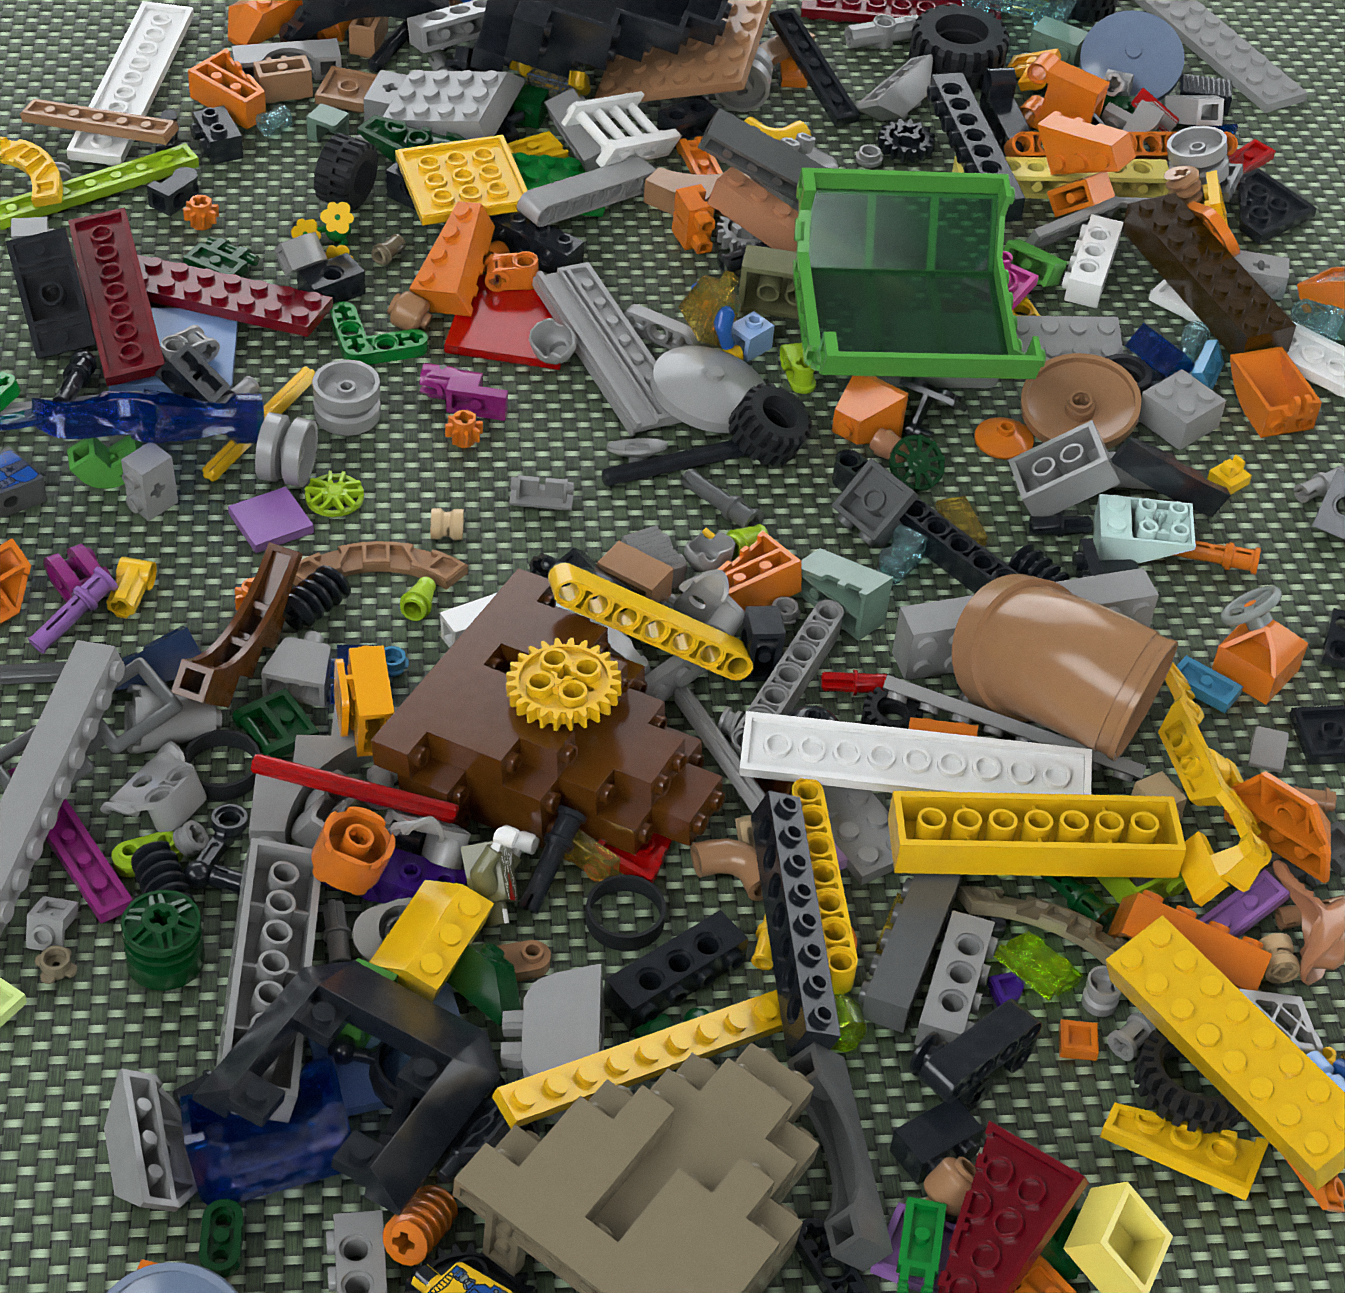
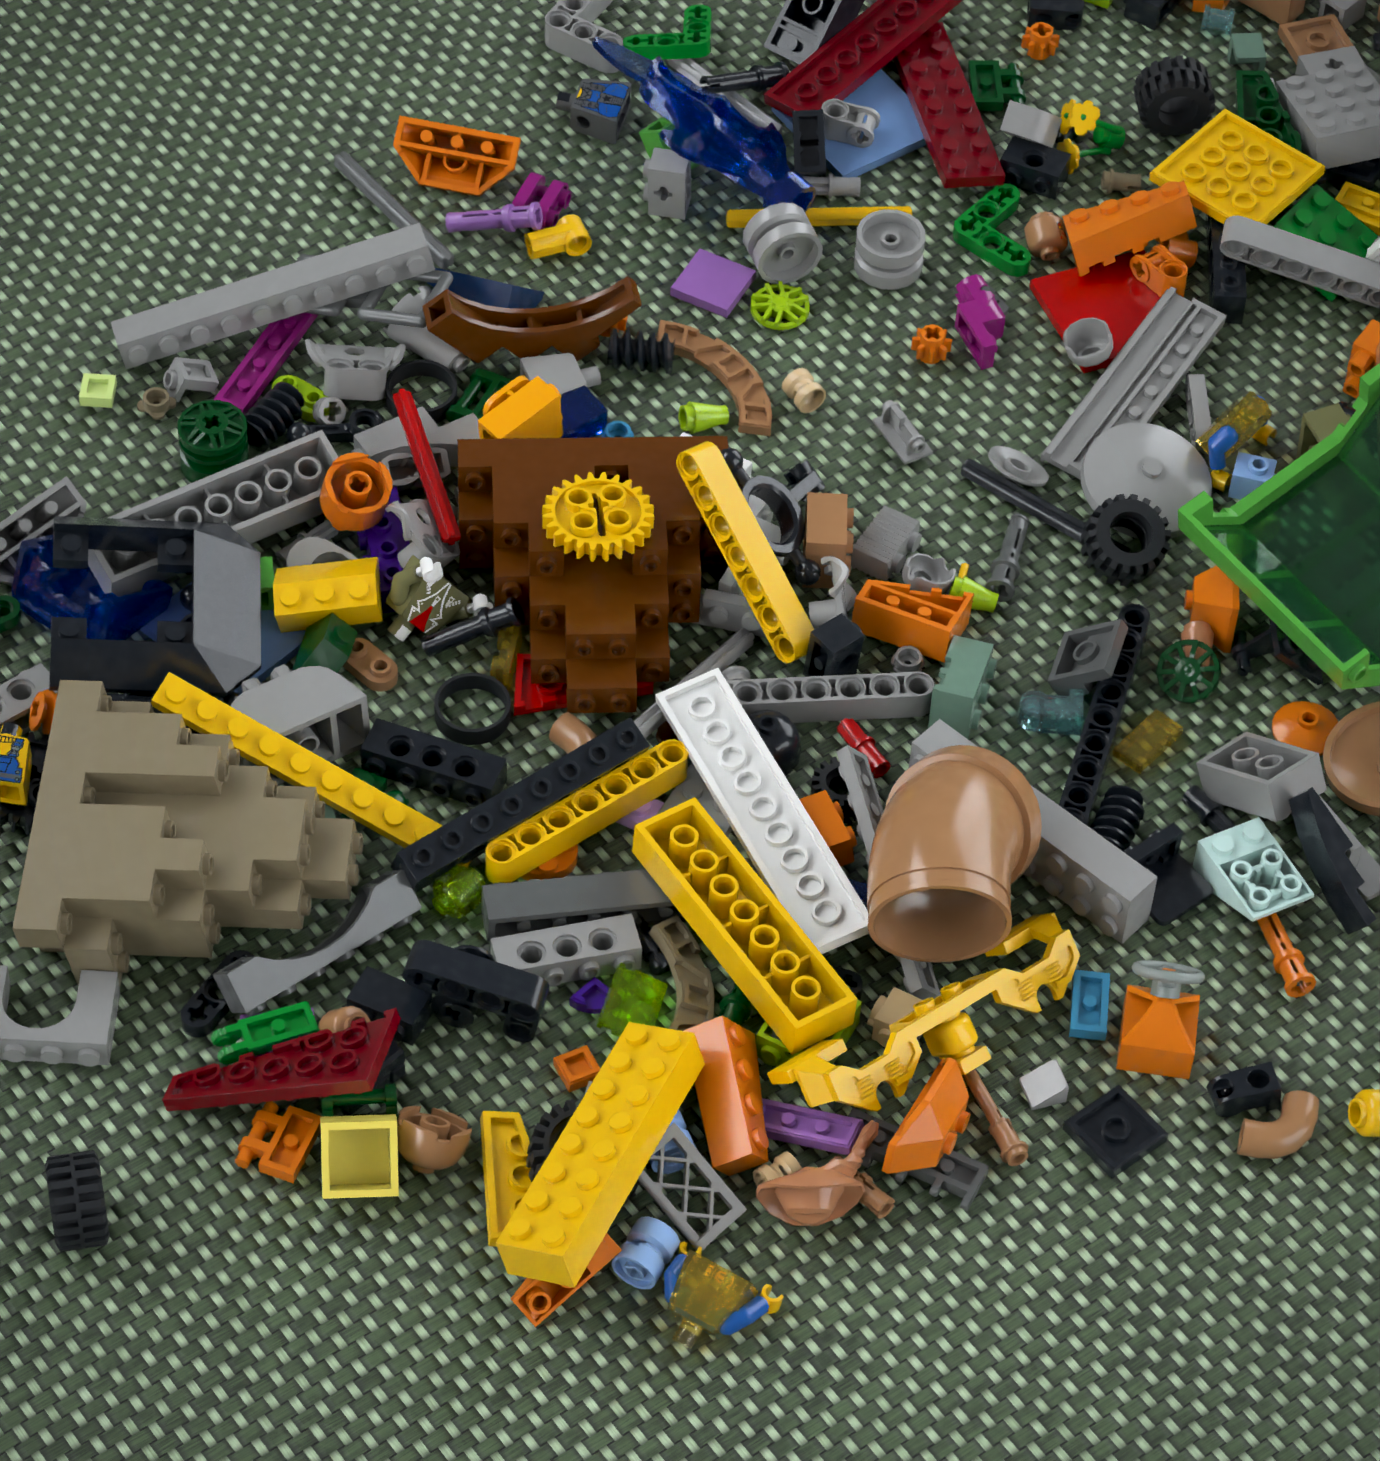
camera: 60 degrees right, 5 degrees up
none -> medium nougat cylinder [397,1106,472,1174]

